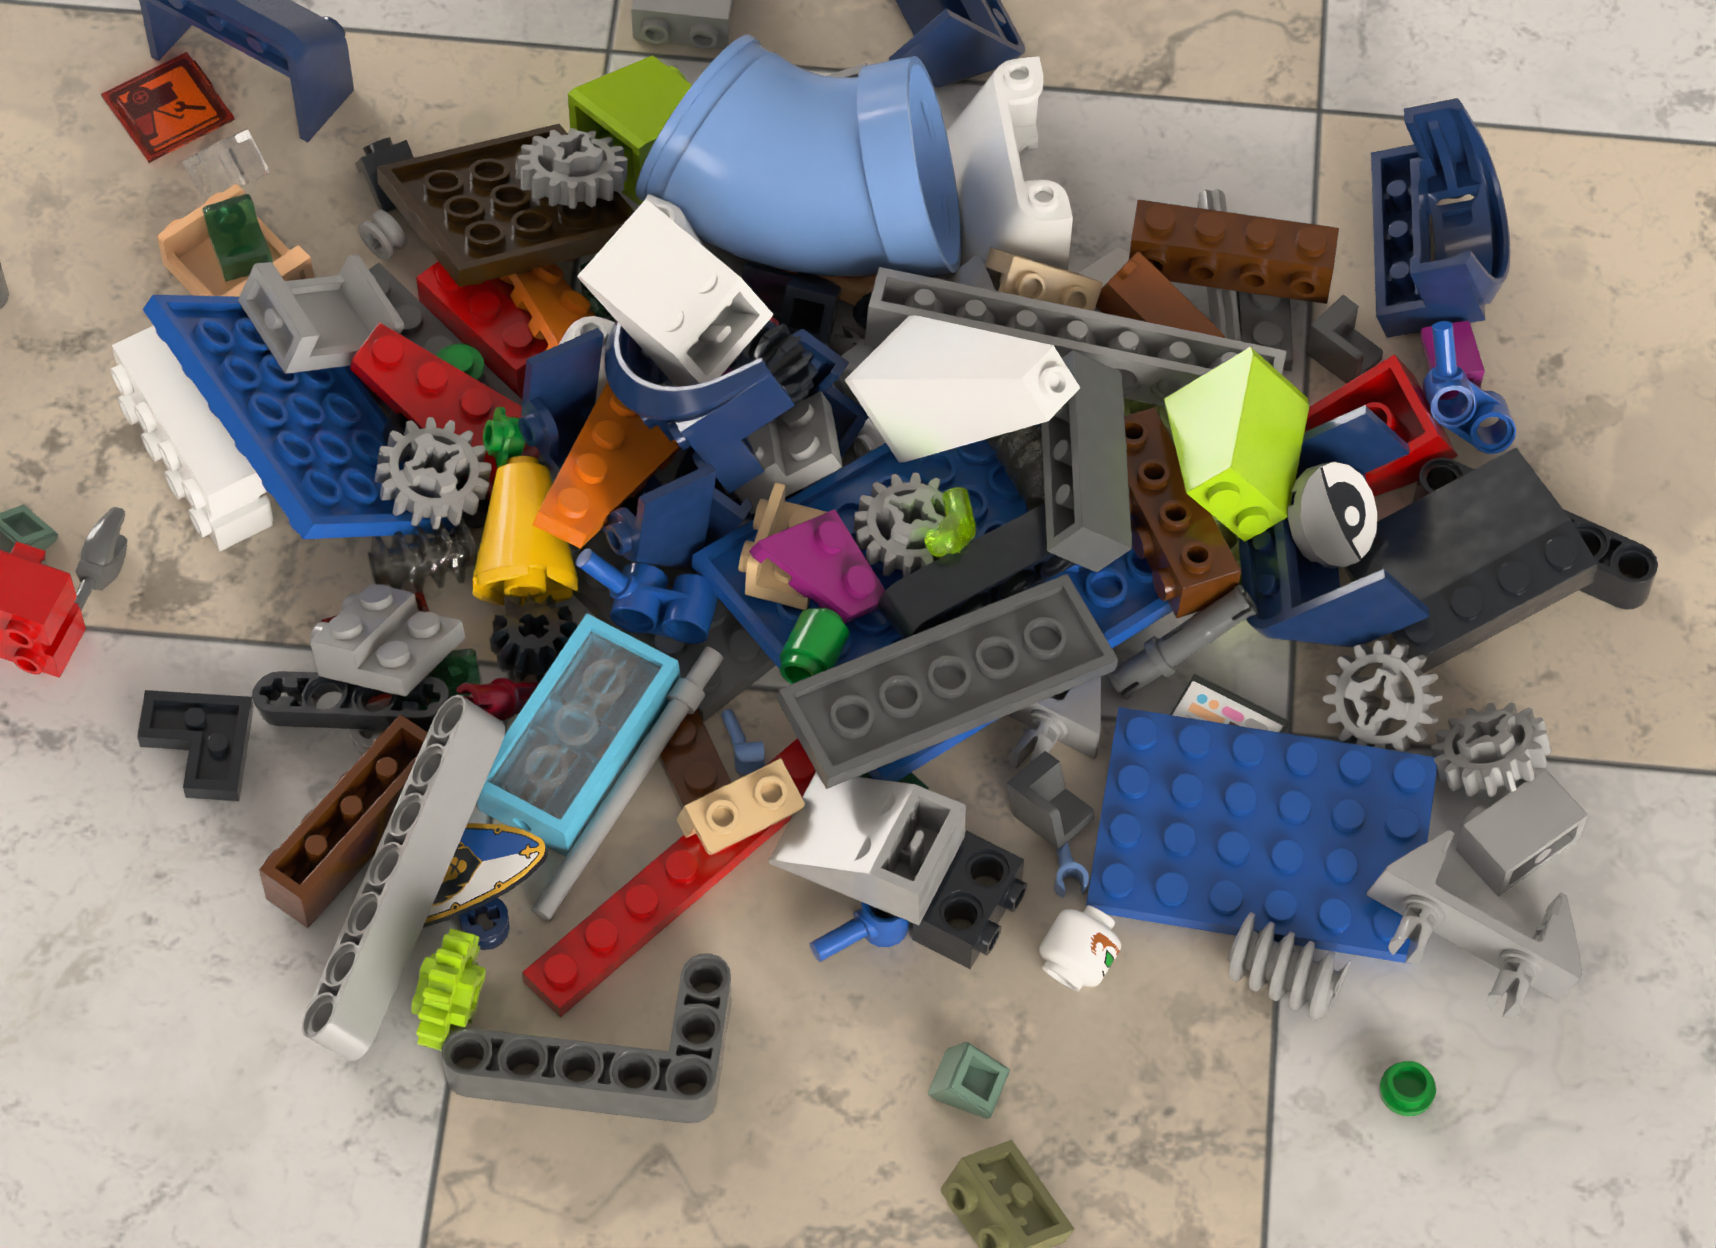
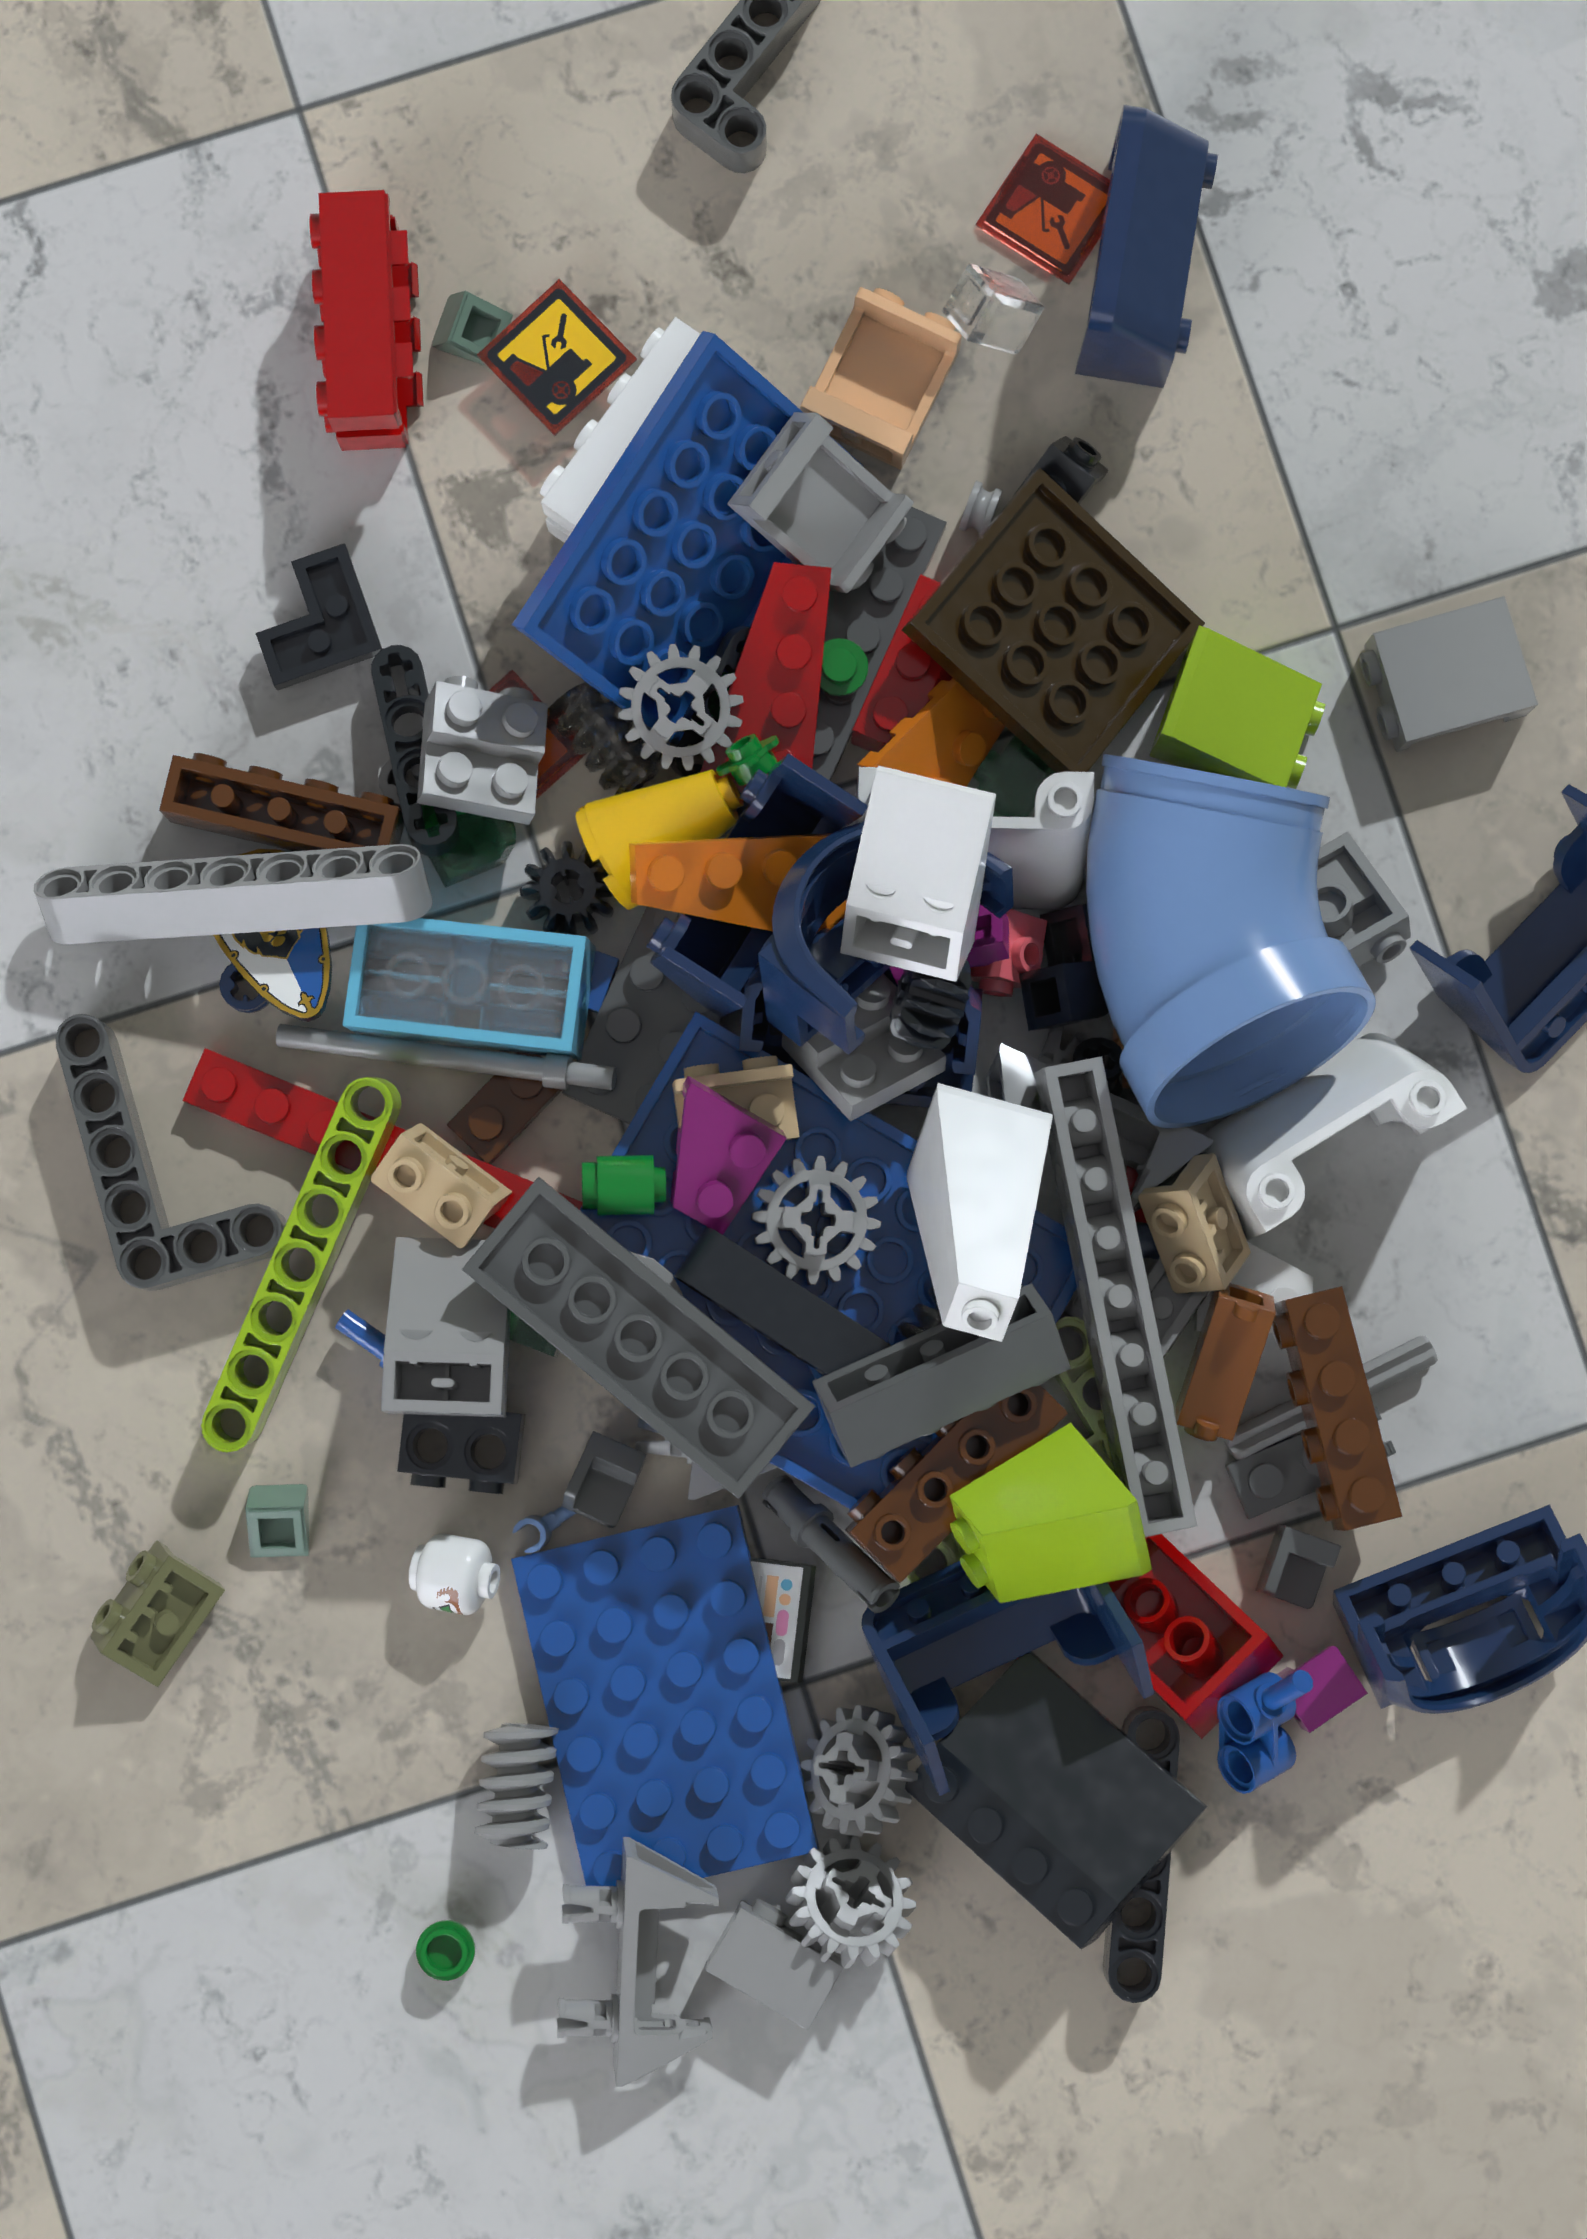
camera: 65 degrees right, 25 degrees up
dark grey hand [74,507,128,611] -> none
clear green bracket [202,194,273,282] -> none
lime gear [411,928,486,1051] -> none
dark red axle [456,678,539,721] -> none
light grey gear [518,128,627,209] -> none
blue beam [576,549,719,644] -> none
medium blue hand [721,709,765,775] -> none
clear neon green arm [924,487,976,557] -> none
tile [1288,462,1377,569] -> none
none -> lime beam [201,1077,402,1453]
none -> piece [477,279,637,436]

